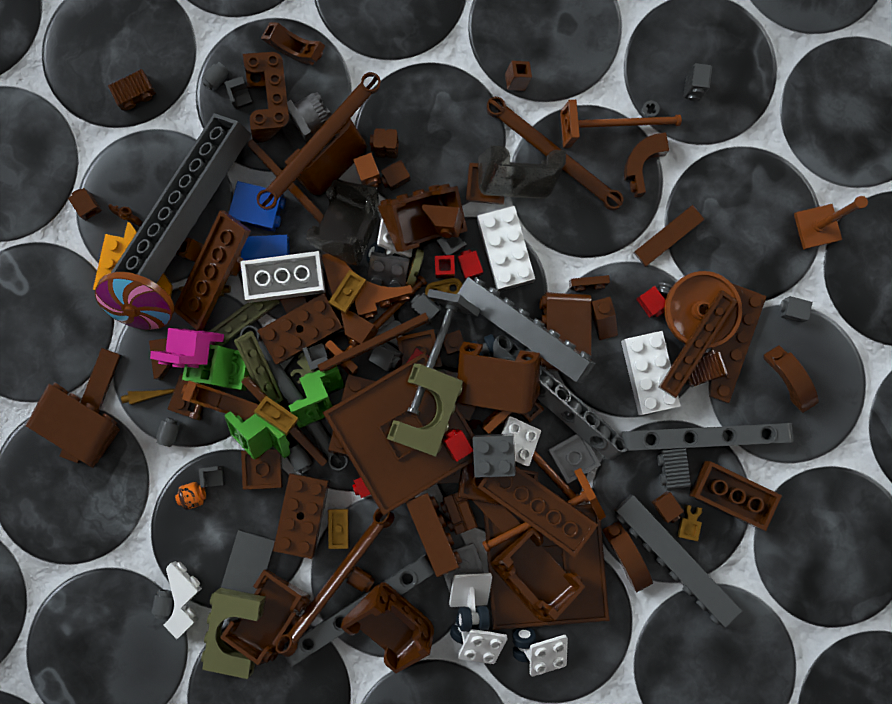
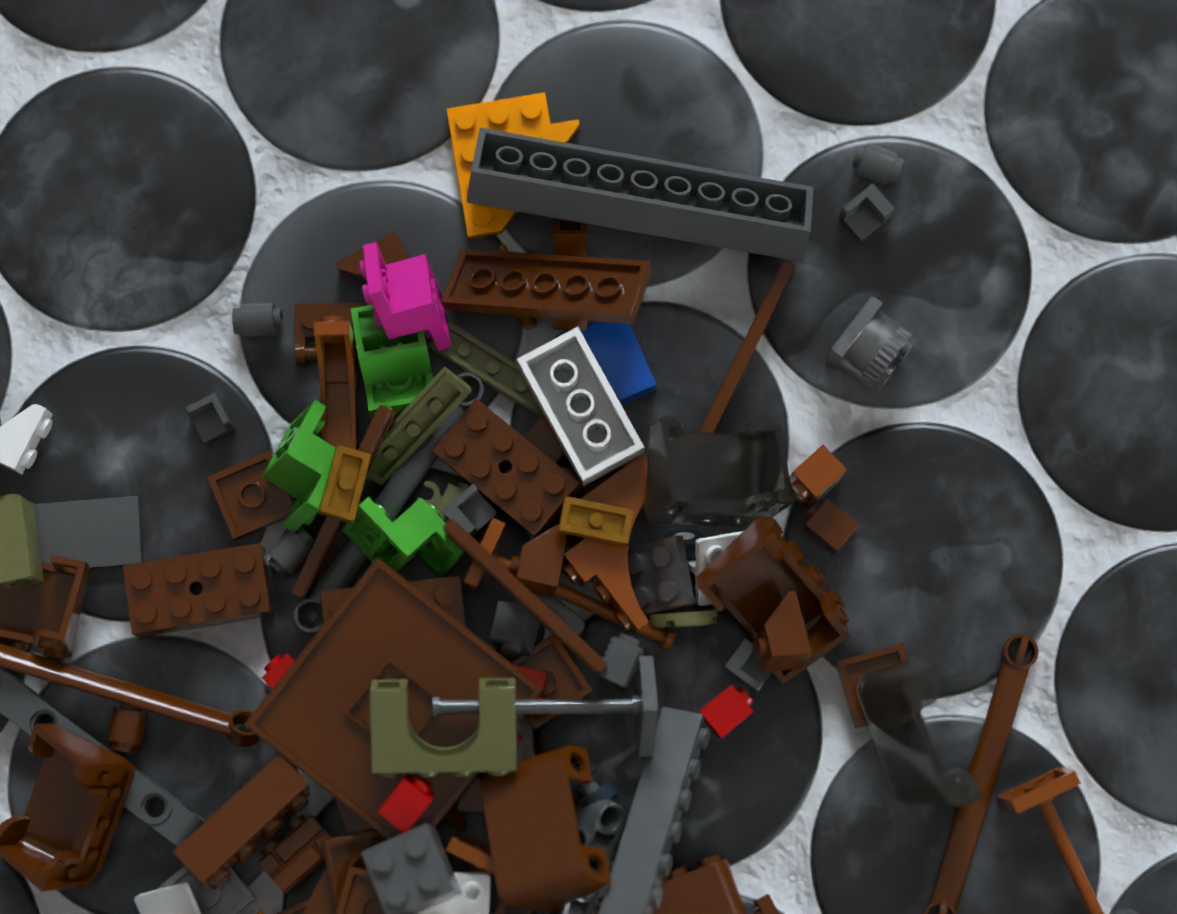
camera: 75 degrees right, 5 degrees down
reddish brown windscreen [25,382,120,468] -> none
reddish brown tile [59,348,121,463] -> none
reddish brown brick [68,188,102,221] -> none
dish [95,272,174,330] -> none
reddish brown brick [108,69,156,110] -> none
reddish brown piece [108,204,142,226] -> none
pearl gold piece [121,388,175,405] -> none
orange head [175,482,206,510] -> none
blue brick [229,181,286,232] -> none
reddish brown windscreen [243,52,289,143] -> none
reddish brown piece [257,72,381,210] -> none
reddish brown arch [261,22,325,66] -> none
reddish brown windscreen [285,117,367,196] -> none
pearl gold plate [328,509,349,549] -> none
reddish brown brick [370,128,399,158] -> none
pearl gold plate [425,278,462,302] -> none
red brick [435,255,455,278] -> none
reddish brown brick [443,330,464,356] -> none
white brick [477,206,535,292] -> none
reddish brown brick [505,61,532,91] -> none

